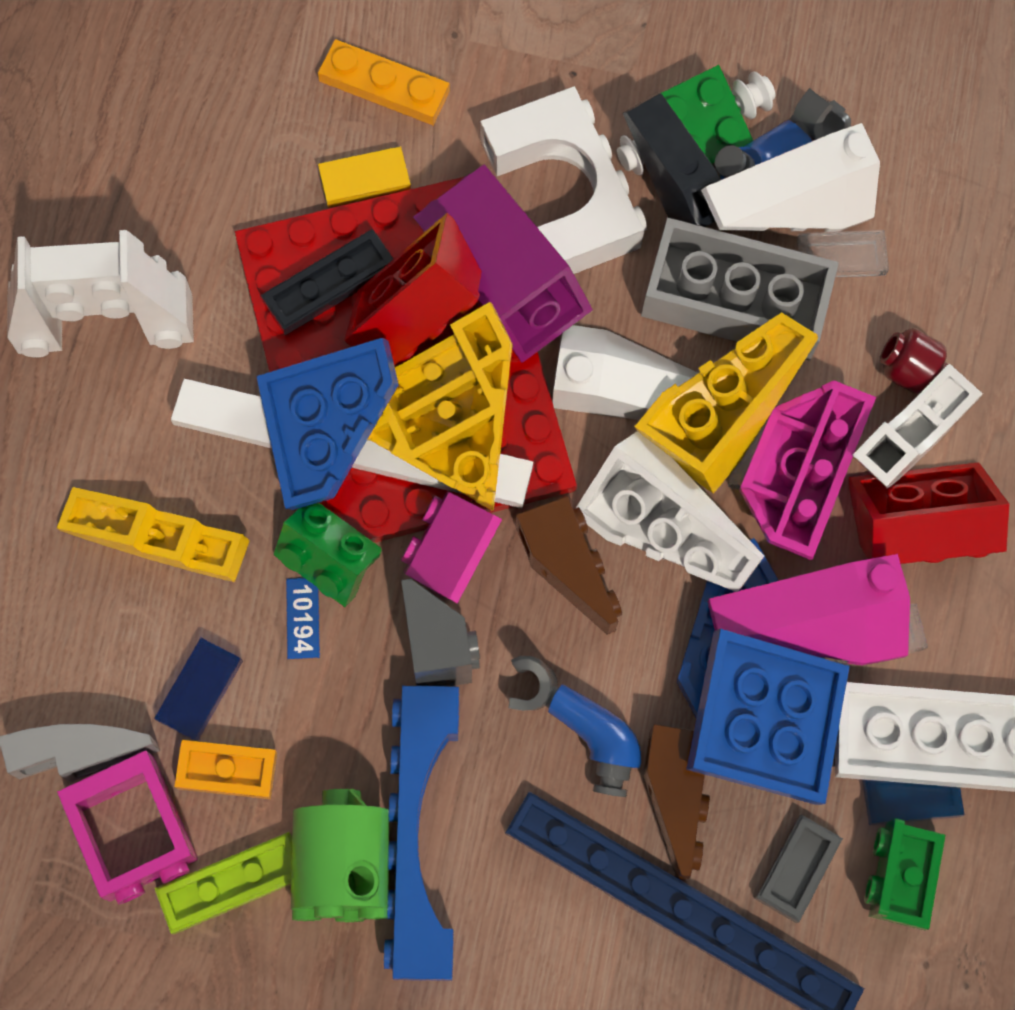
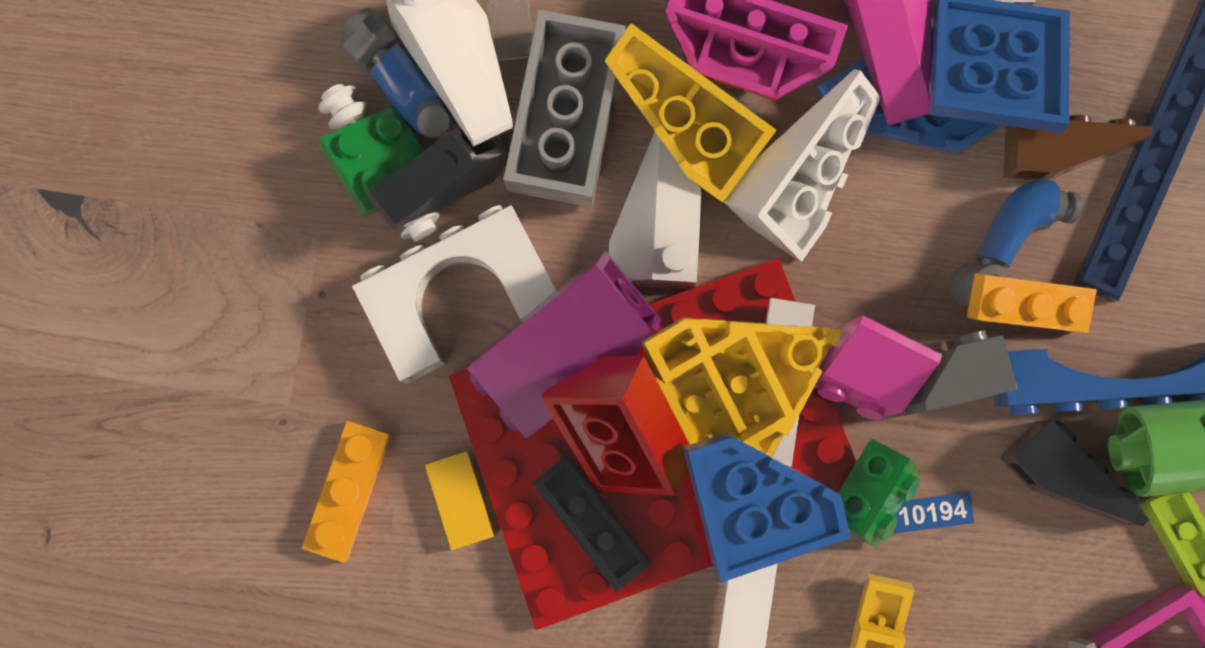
camera: 90 degrees left, 10 degrees up
clear blue tile [154,638,243,741] -> none
light orange plate [174,740,277,799] -> none
reddish brown slope [516,496,622,635] -> none
dark grey tile [755,815,843,923] -> none
none -> light orange plate [967,273,1097,333]
none -> black slope [999,419,1150,526]

